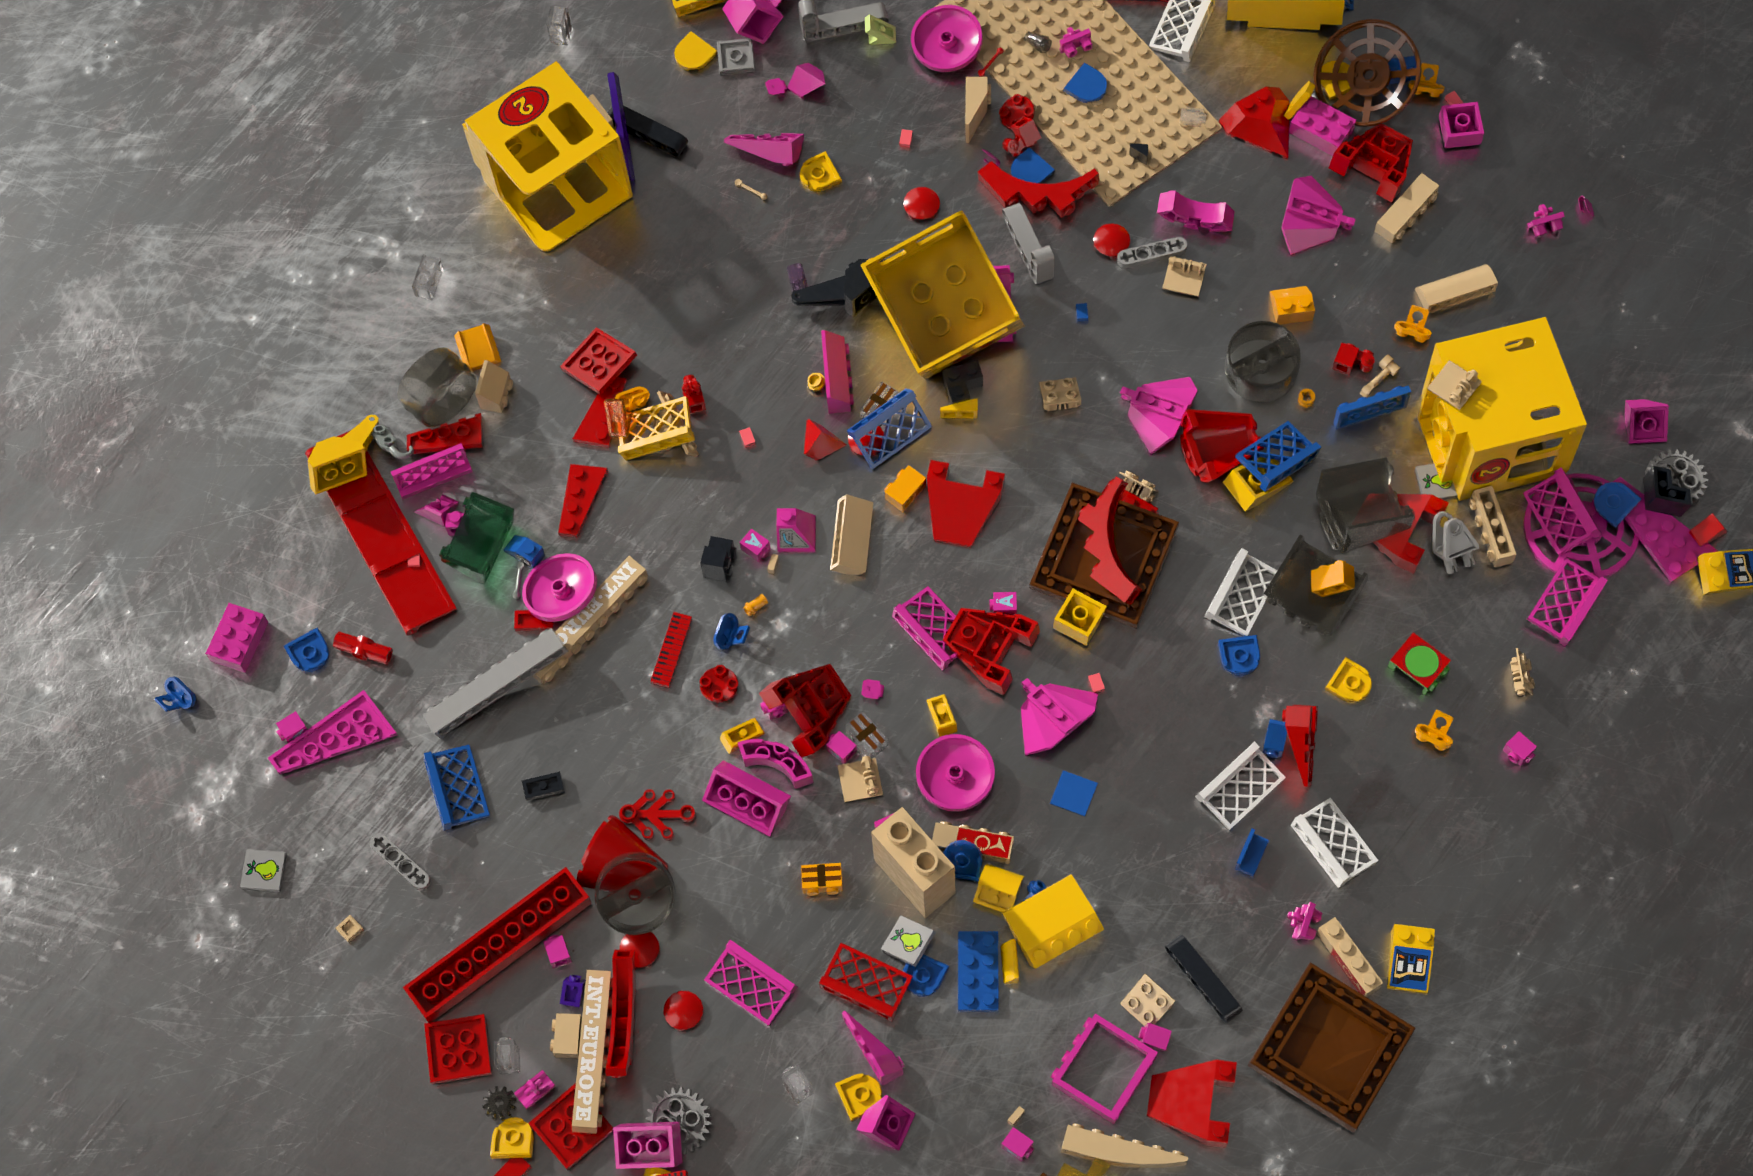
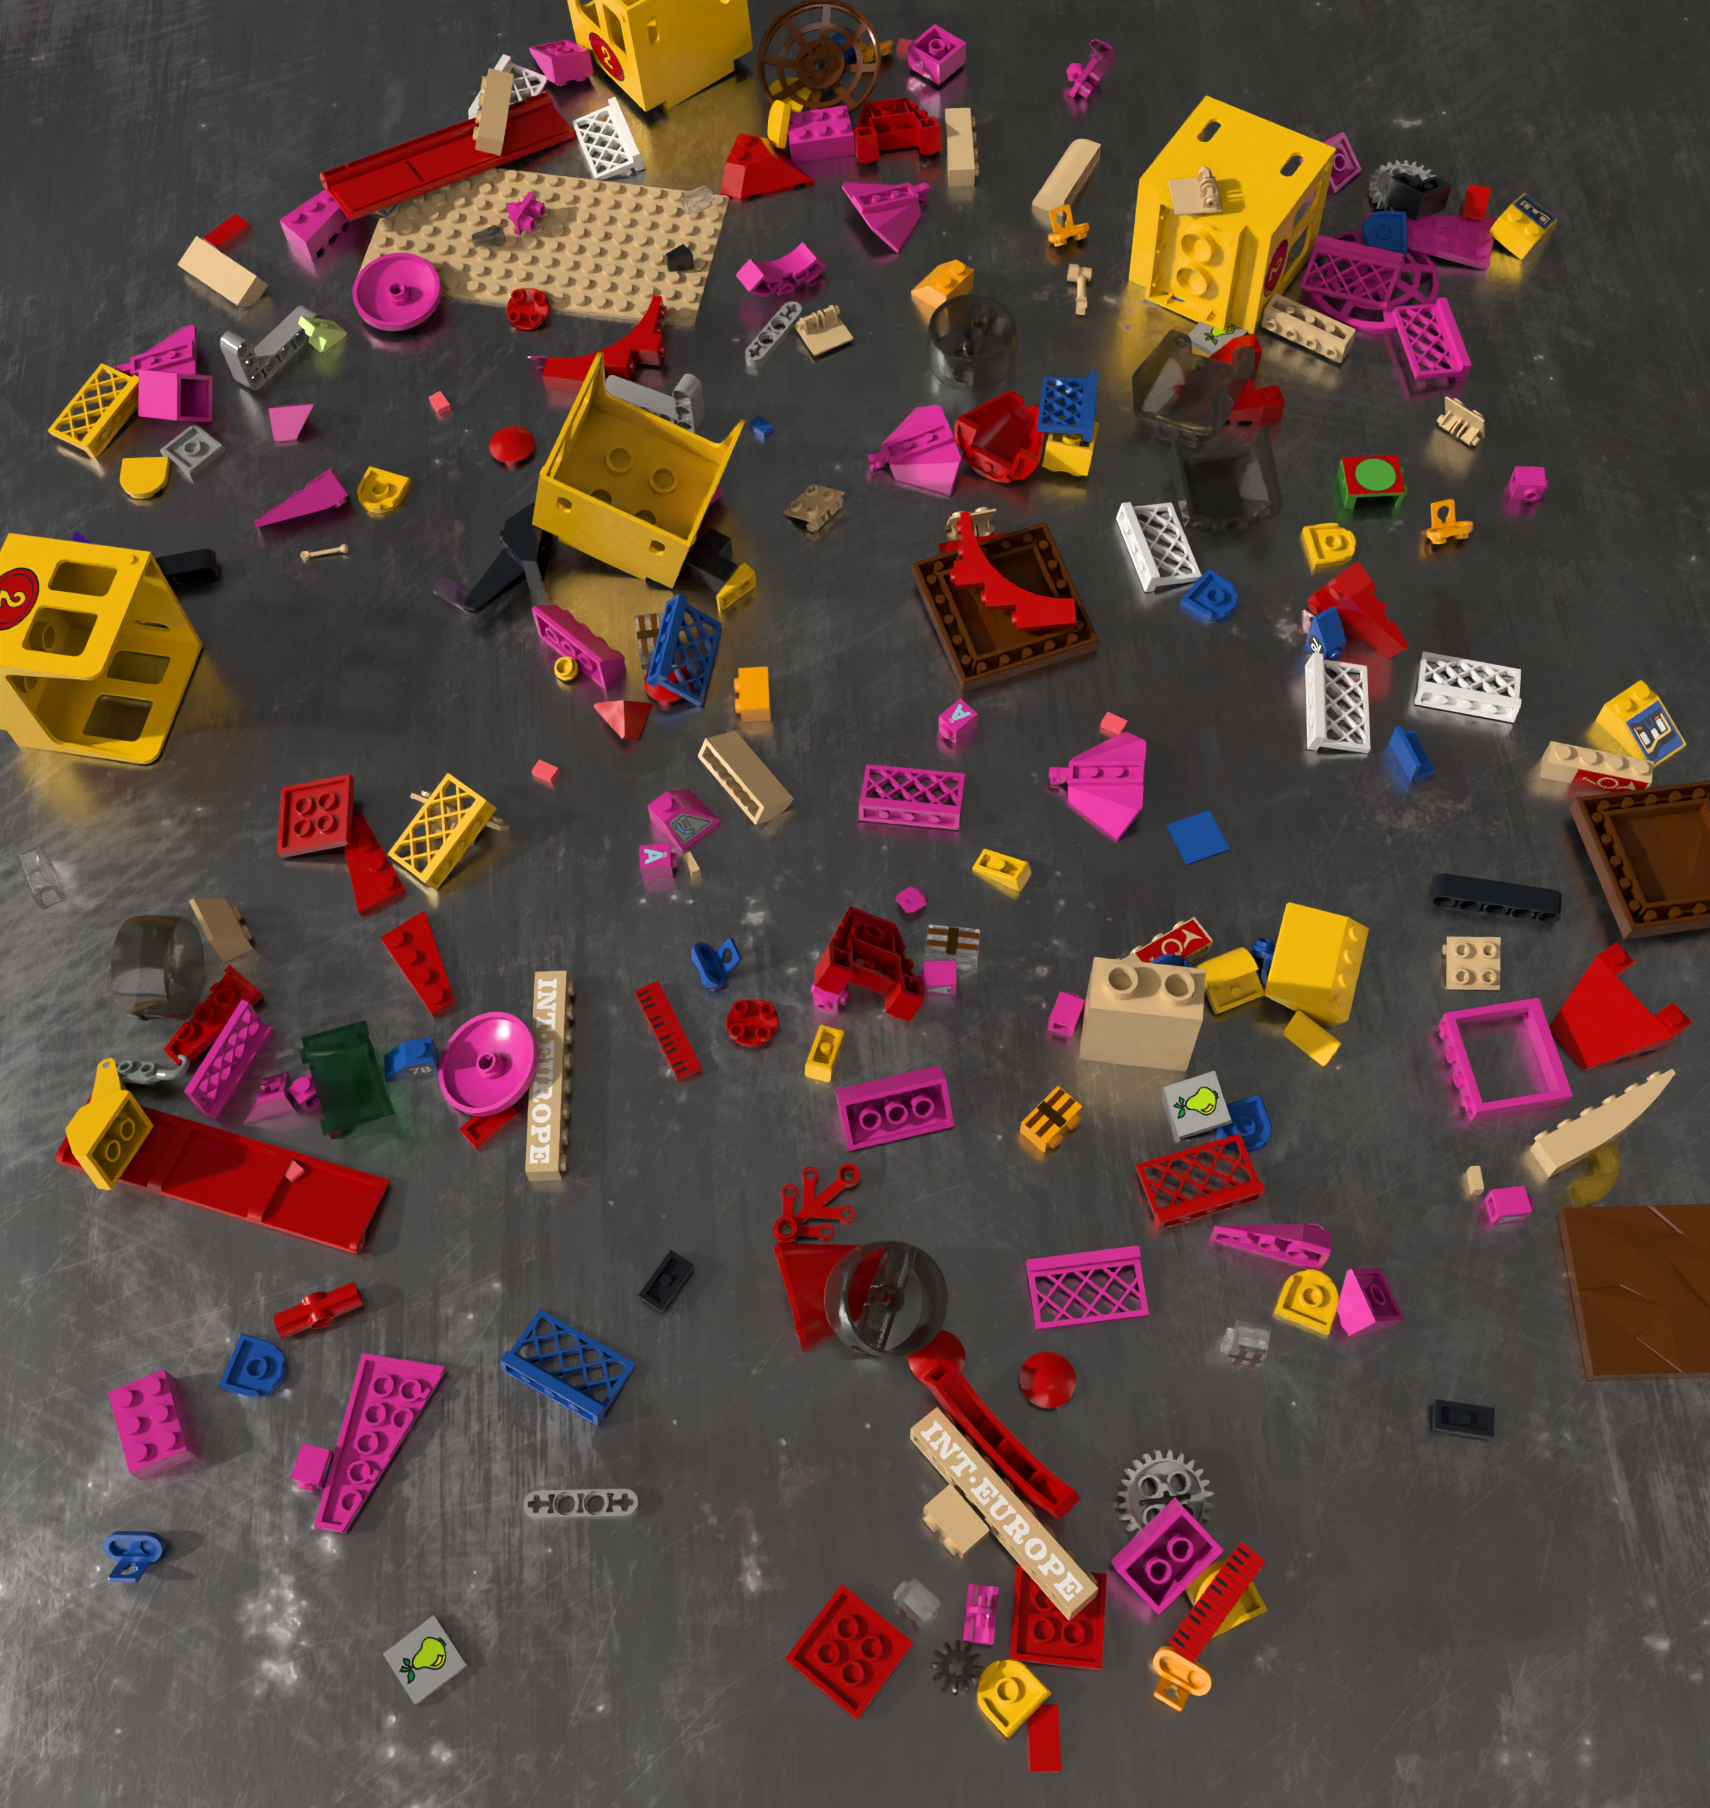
camera: 45 degrees left, 5 degrees down
tan tile [335,915,364,943] -> none
red brick [403,867,592,1023] -> none
light grey brick [423,628,568,738] -> none
light orange slope [454,323,501,373] -> none
light grey hinge [513,562,524,599] -> none
dark pink brick [544,935,572,969] -> none
dark purple bracket [560,975,586,1007] -> none
clear orange slope [604,399,633,437] -> none
light orange bracket [614,386,650,412] -> none
red brick [681,375,706,414] -> none
black brick [700,536,737,582] -> none
dark pink brick [738,739,814,789] -> none
light orange pin [743,593,768,616] -> none
dark pink piece [765,78,787,95] -> none
tan hinge [837,756,883,802] -> none
dark pink dish [916,734,995,811] -> none
red wedge [927,460,1005,547] -> none
red wedge [943,608,1040,695] -> none
blue plate [958,931,999,1012] -> none
tan slope [965,77,991,143] -> none
red hinge [978,47,1004,77] -> none
red brick [1002,117,1042,157] -> none
blue tile [1011,147,1055,184] -> none
yellow slope [1053,589,1107,646] -> none
blue tile [1064,63,1107,103] -> none
red dish [1093,223,1130,258] -> none
dark pink brick [1138,1023,1172,1052] -> none
dark pink hips [1287,902,1323,940] -> none
light orange bush [1298,389,1315,408] -> none
light orange brick [1311,560,1355,597] -> none
red brick [1332,342,1375,375] -> none
blue plate [1333,385,1411,429] -> none
light grey piece [1432,511,1480,574] -> none

